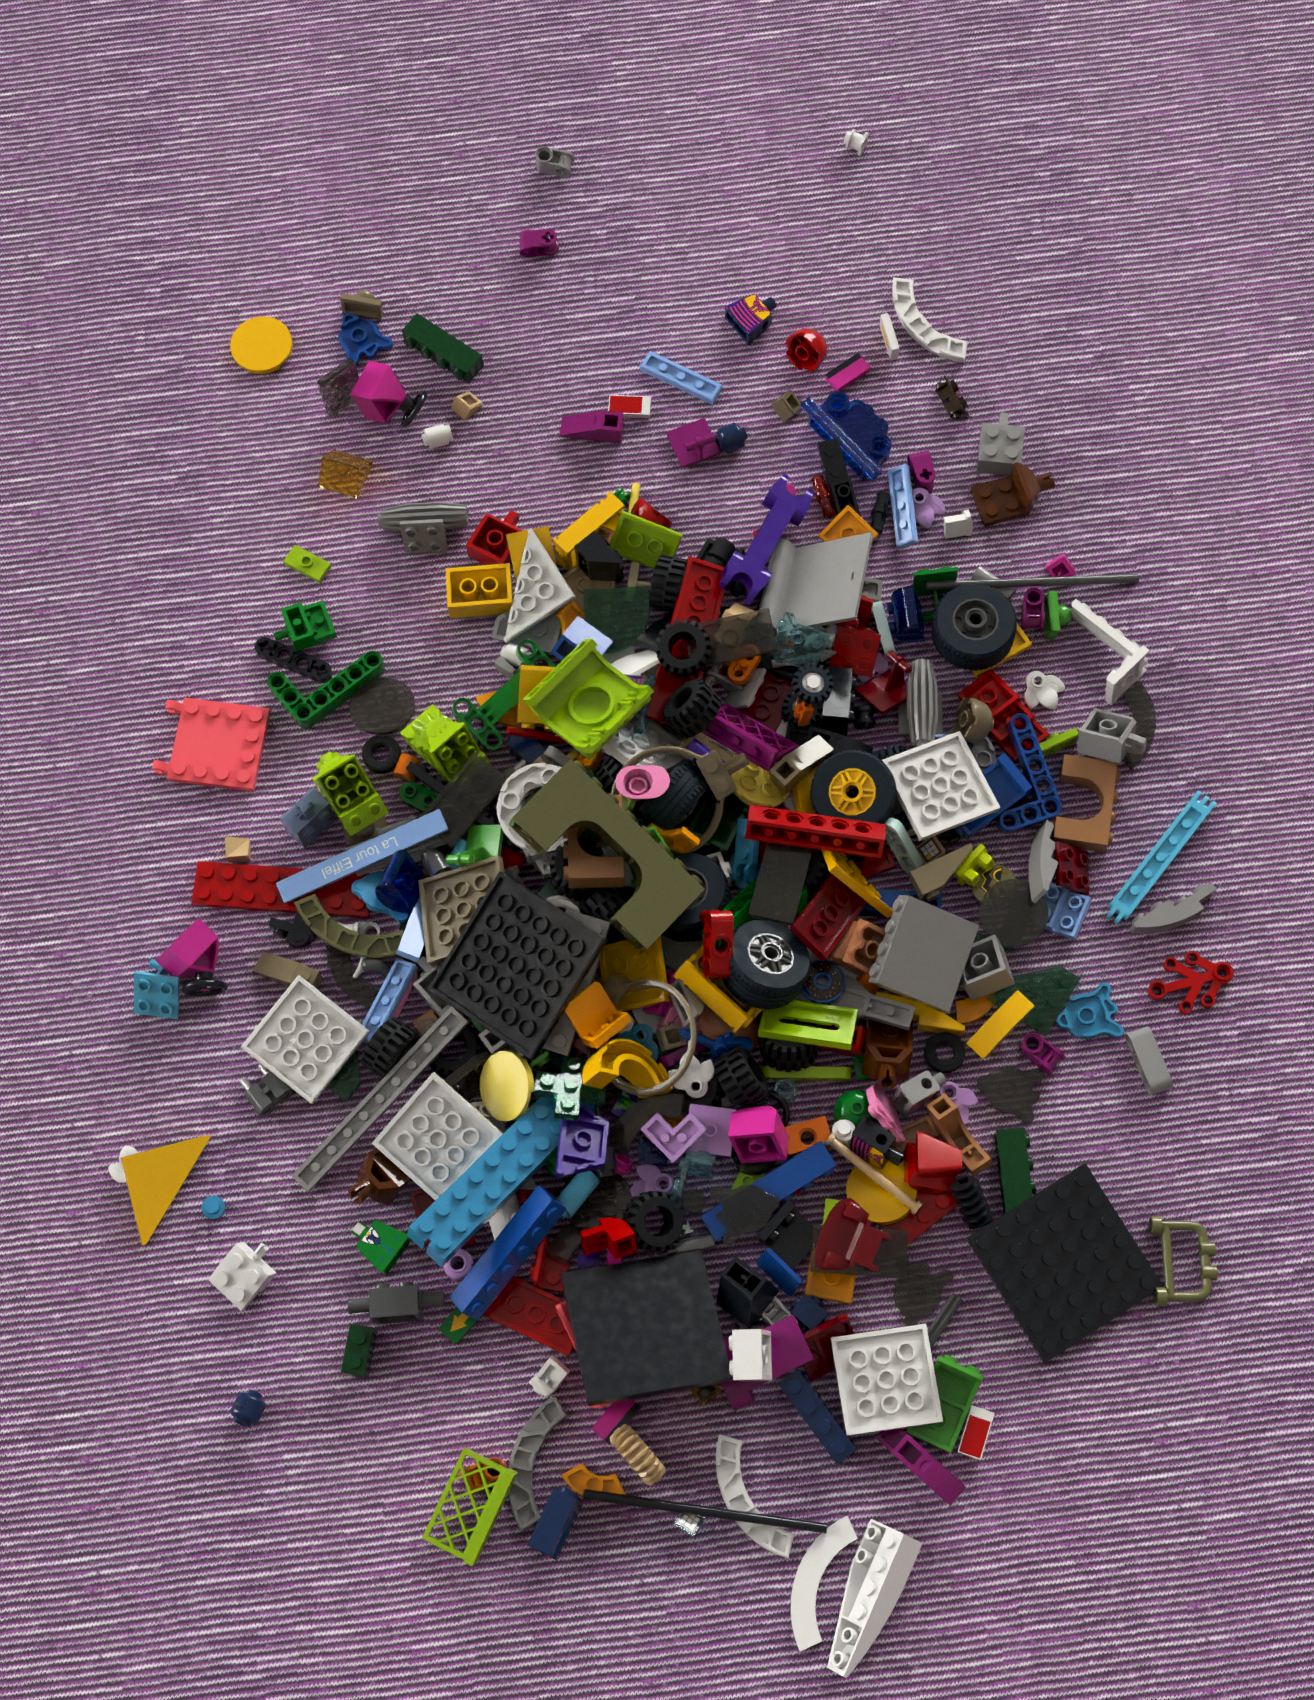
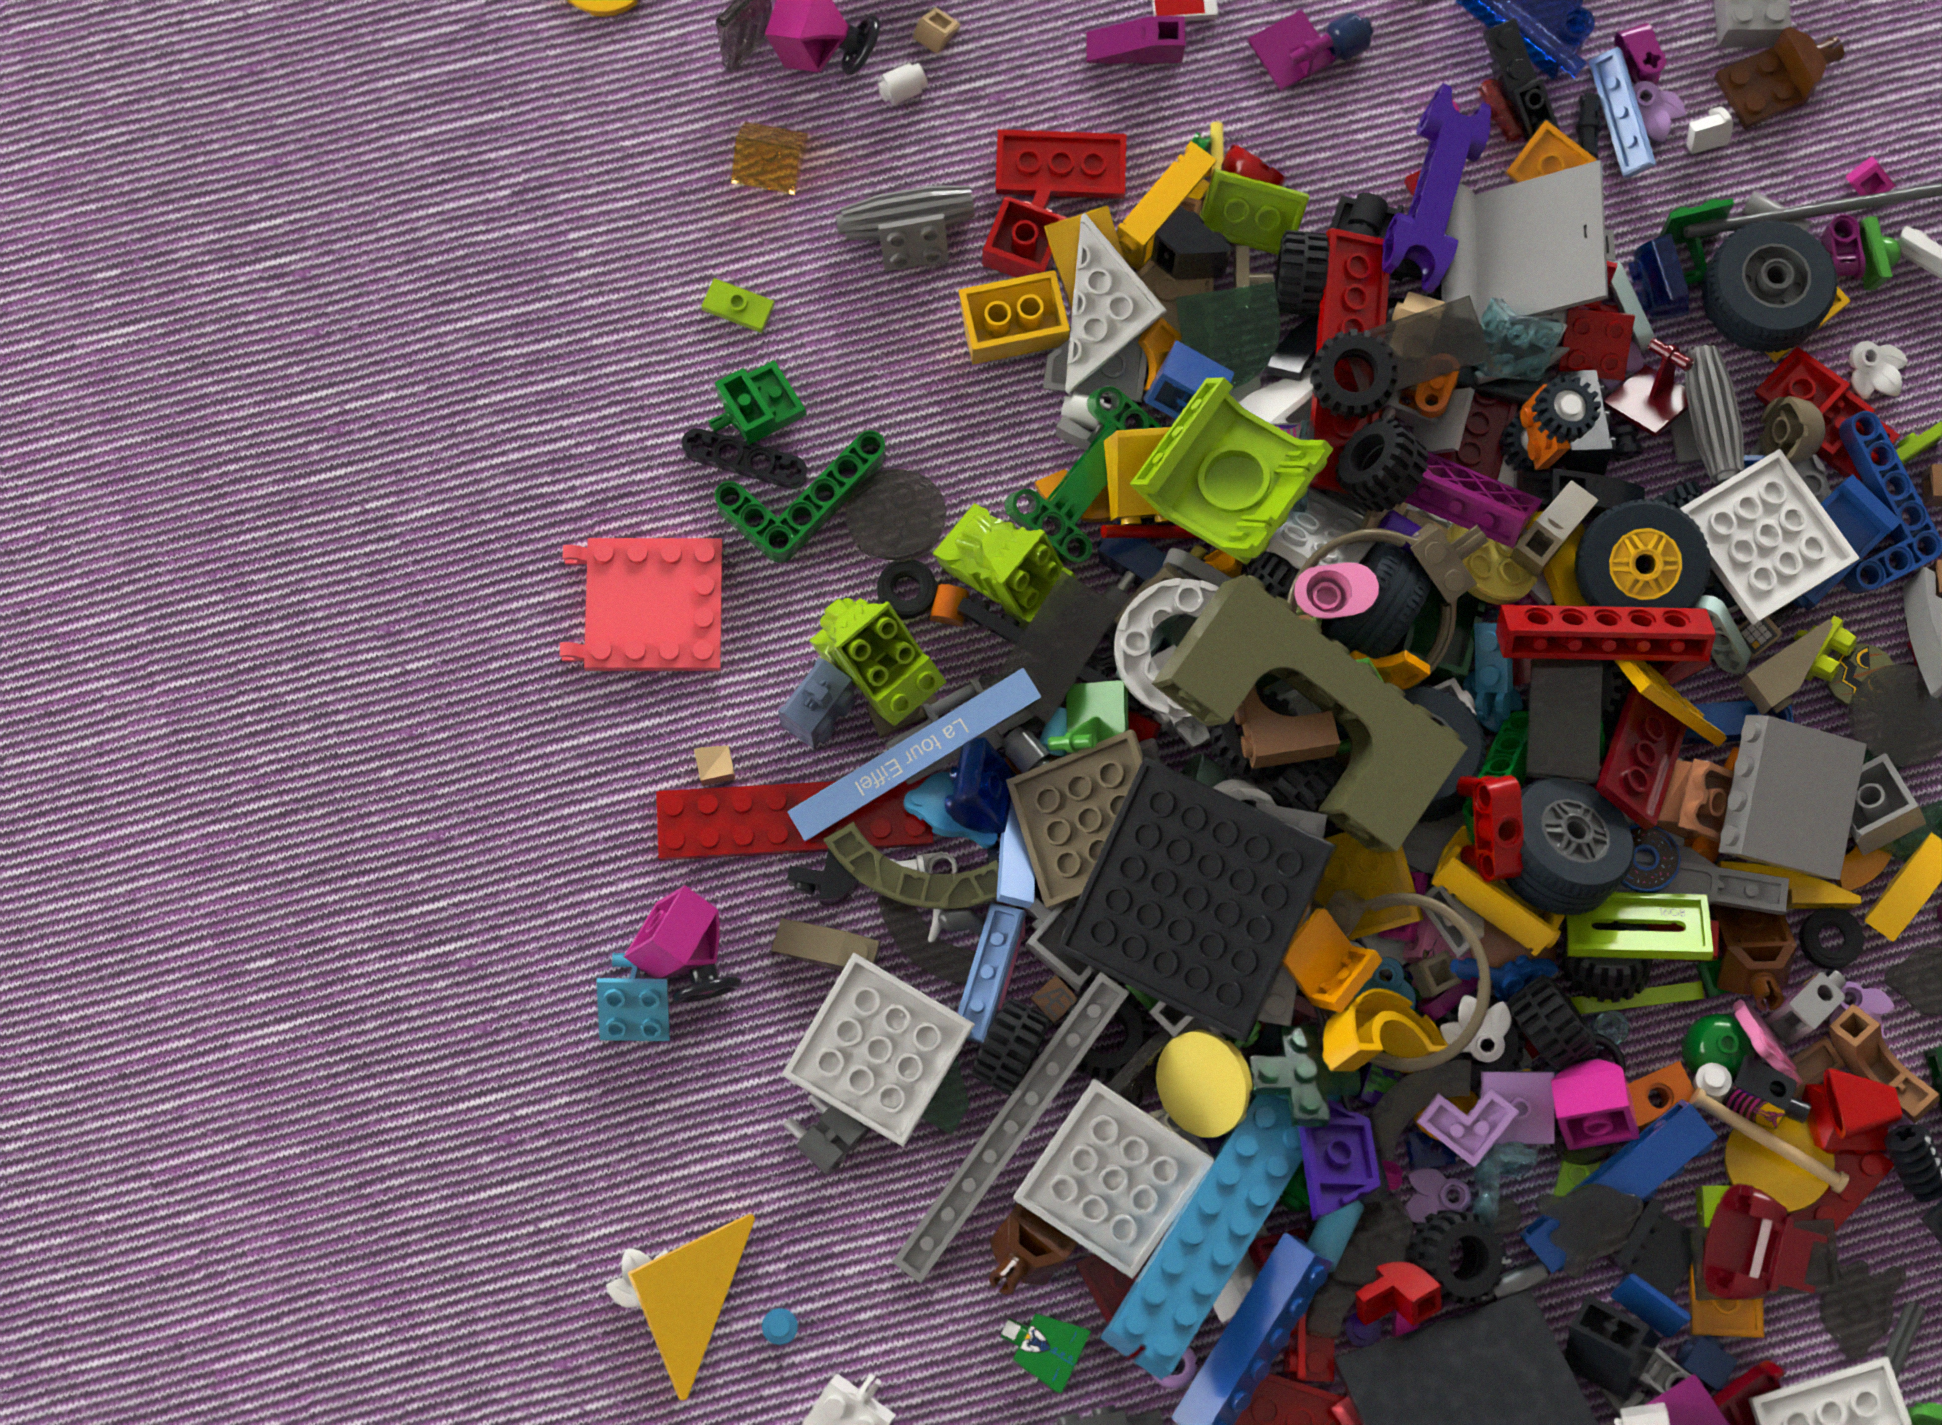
camera: 15 degrees left, 5 degrees up
green plate [399,782,441,814] -> none
none -> red plate [995,129,1127,199]

